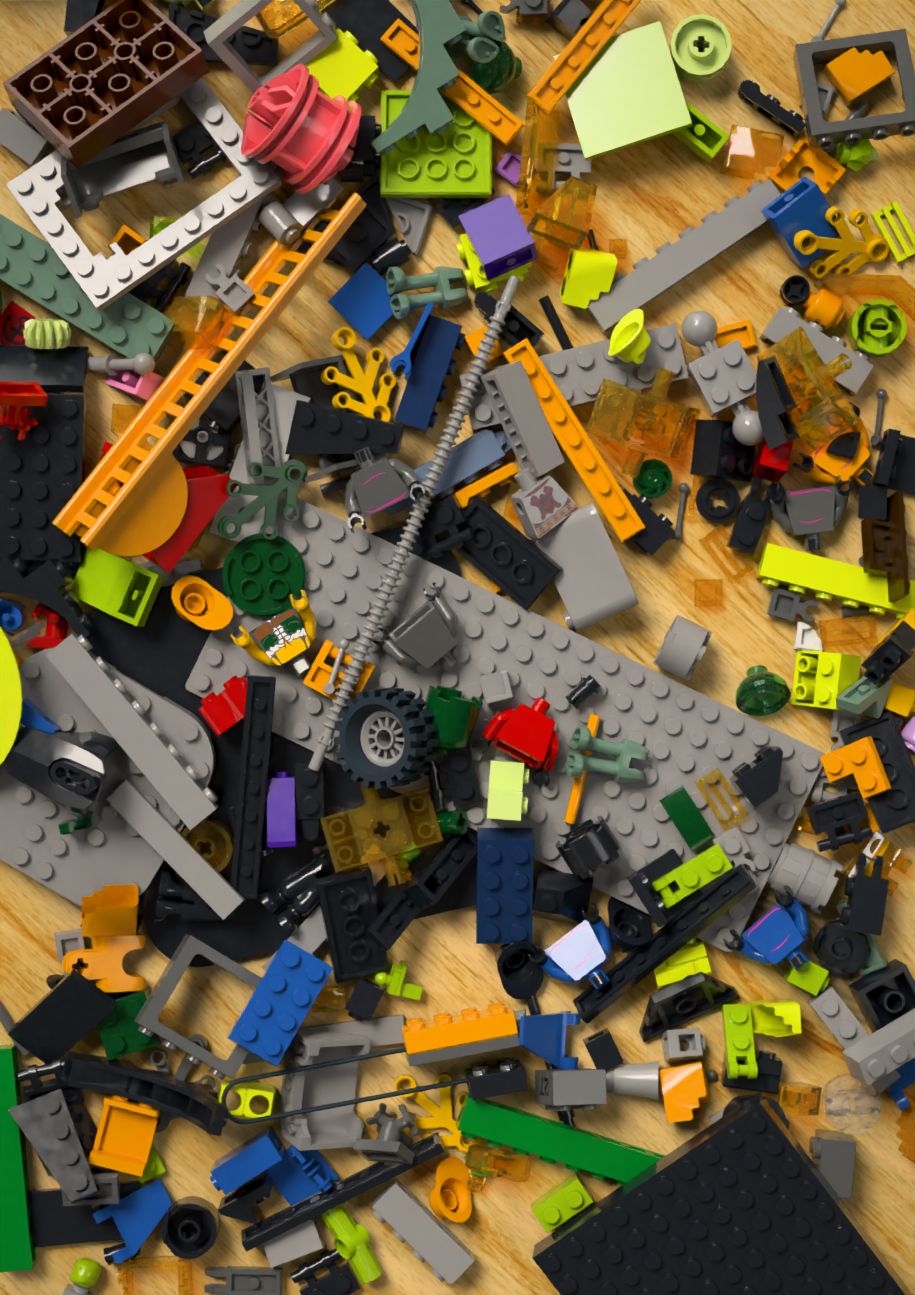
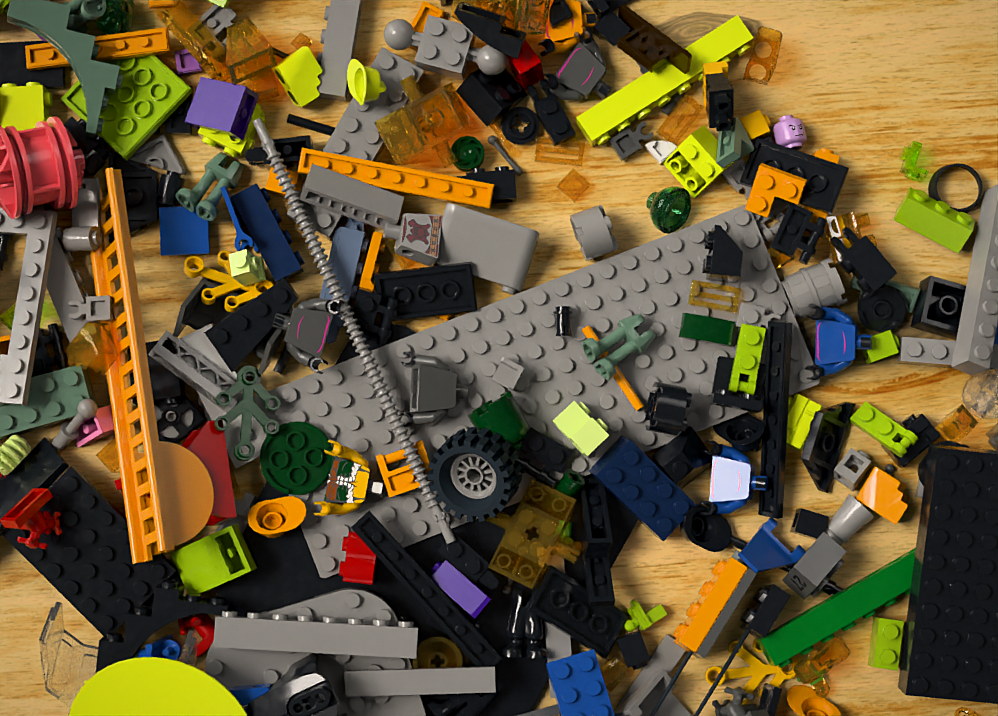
camera: 50 degrees left, 5 degrees down
light grey hinge [323,639,349,695] -> none
red torso [472,698,560,787] -> none
neon yellow piece [749,998,802,1037] -> none
none -> yellowish green brick [229,249,266,286]

